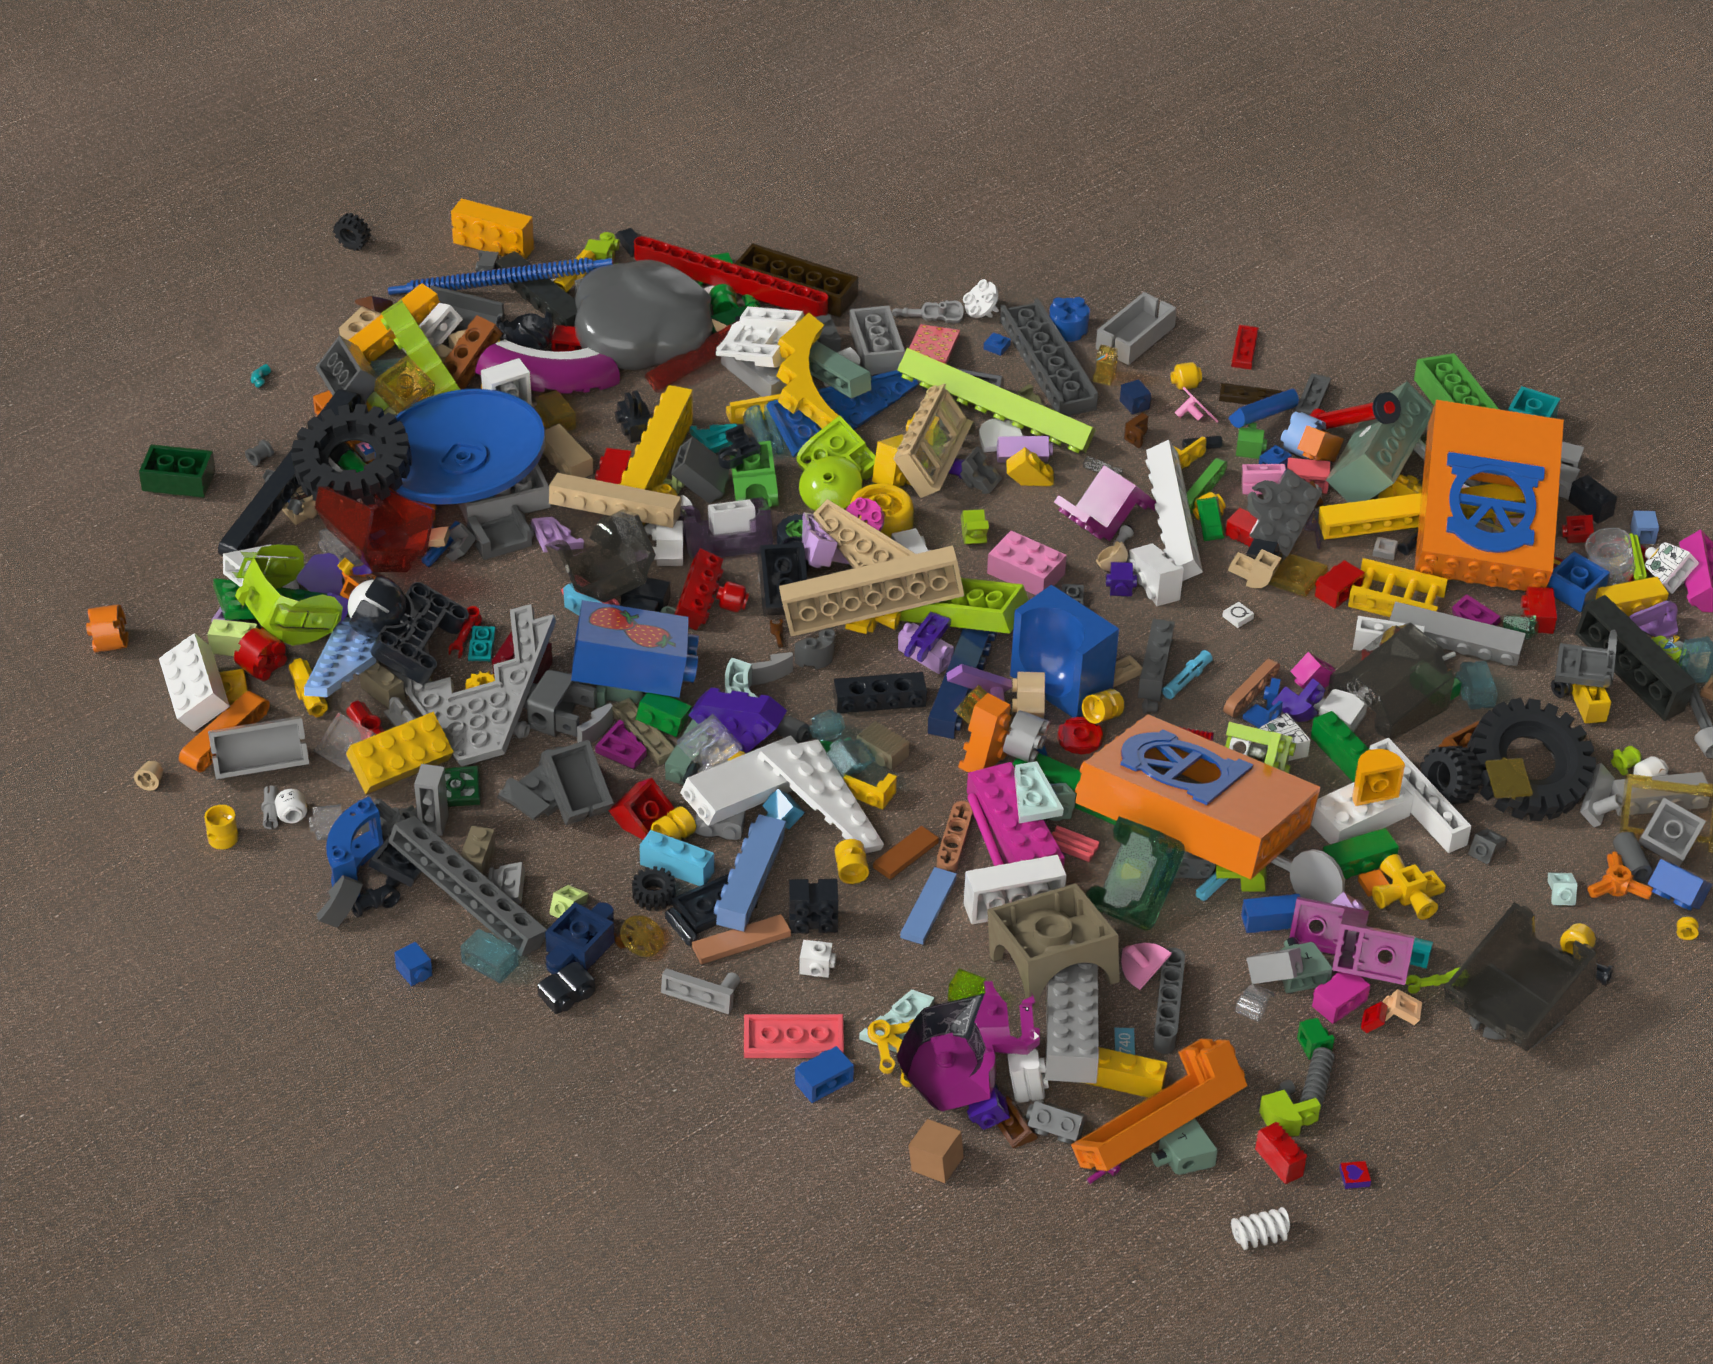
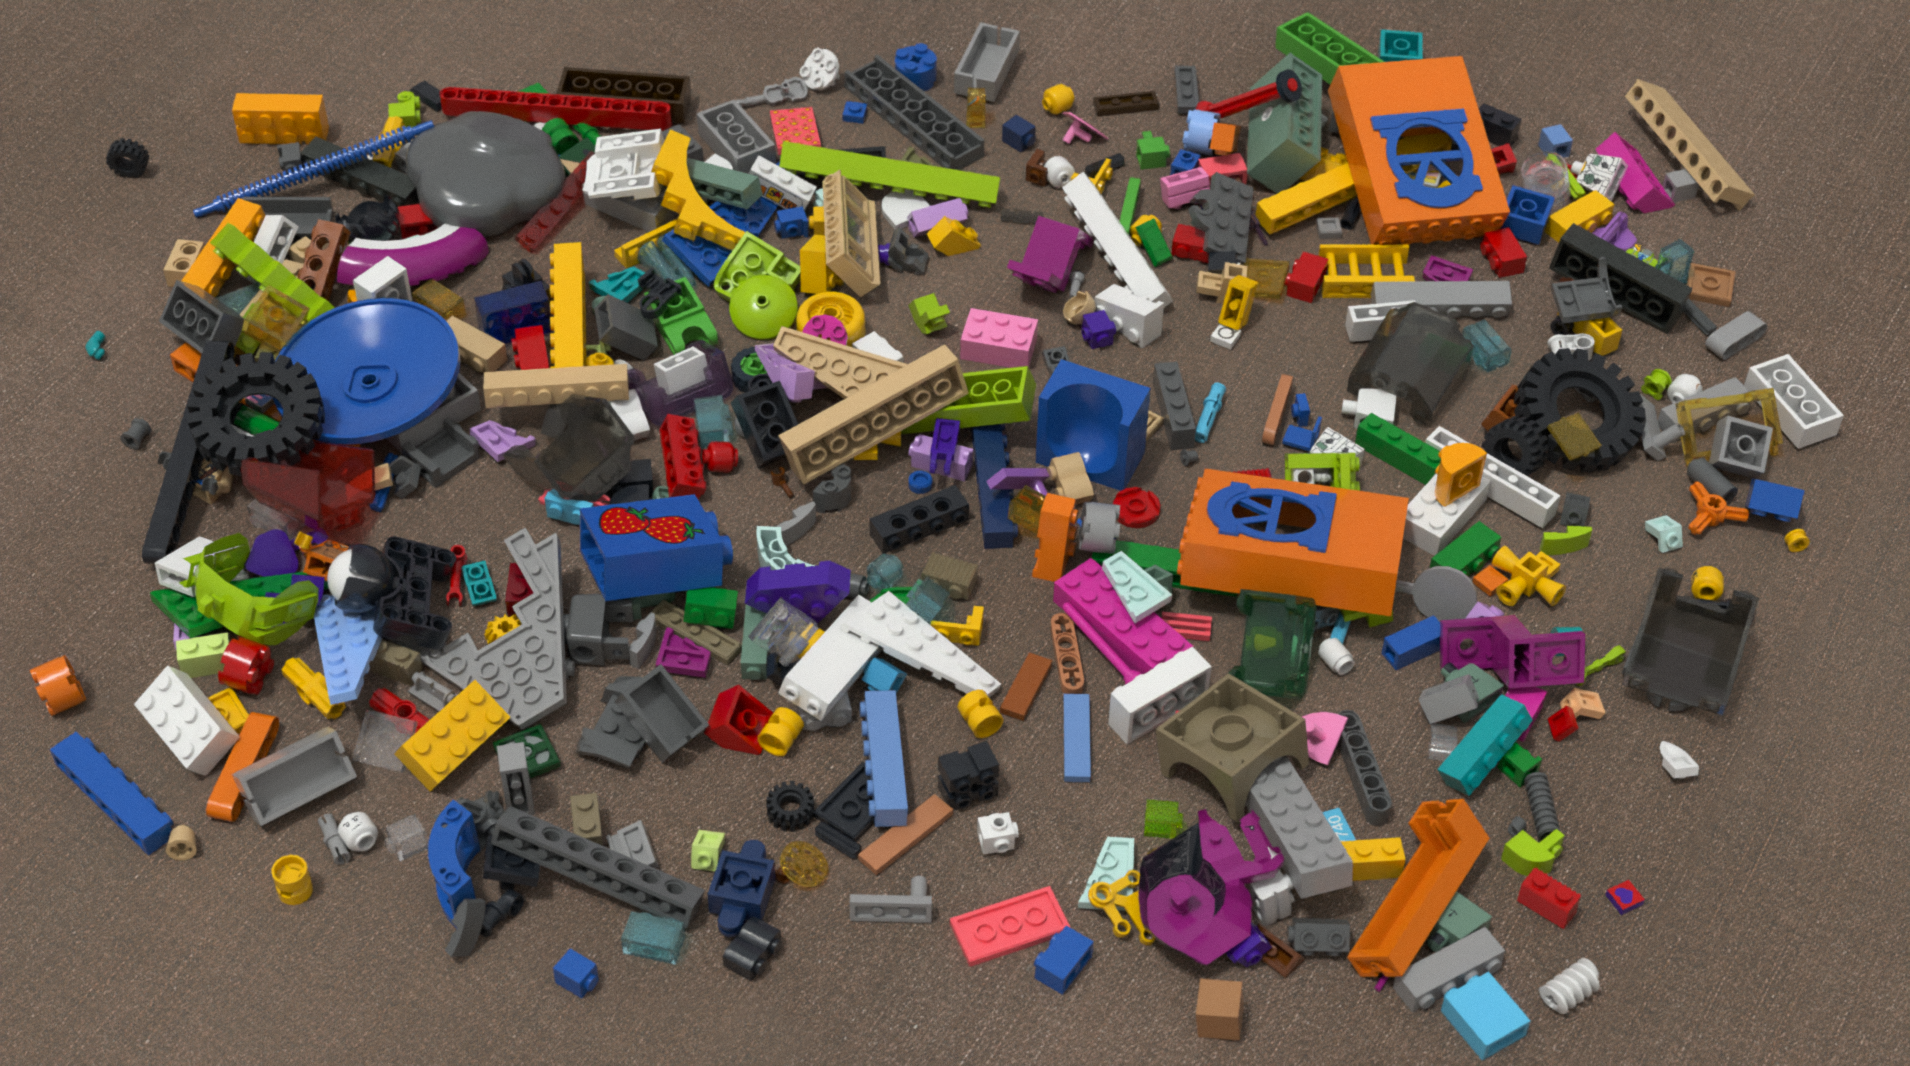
camera: 20 degrees left, 5 degrees up
dark green brick [139,444,215,498] -> none
reddish brown slope [355,296,393,312] -> none
medium azure brick [640,830,714,886] -> none
yellow wheel [1082,689,1124,724] -> none
blue brick [1228,388,1299,428] -> none
red tile [1231,325,1259,370] -> none
dark purple brick [1271,679,1326,722] -> none
dark pink slope [1290,652,1343,689] -> none
brick [1503,613,1538,640] -> none
none -> blue brick [50,732,173,855]
none -> clear blue brick [474,281,553,344]
none -> clear light blue brick [694,395,733,449]
none -> white brick [749,155,817,210]
none -> blue brick [774,206,808,239]
none -> blue tile [908,471,932,494]
none -> white head [1044,156,1075,188]
none -> yellow brick [1218,275,1258,330]
none -> white brick [1318,638,1355,675]
none -> light grey brick [1393,927,1505,1013]
none -> teal brick [1437,694,1533,796]
none -> medium azure brick [1441,972,1530,1061]
none -> lime slope [1540,526,1592,555]
none -> white piece [1547,334,1594,360]
none -> white plate [1660,741,1699,779]

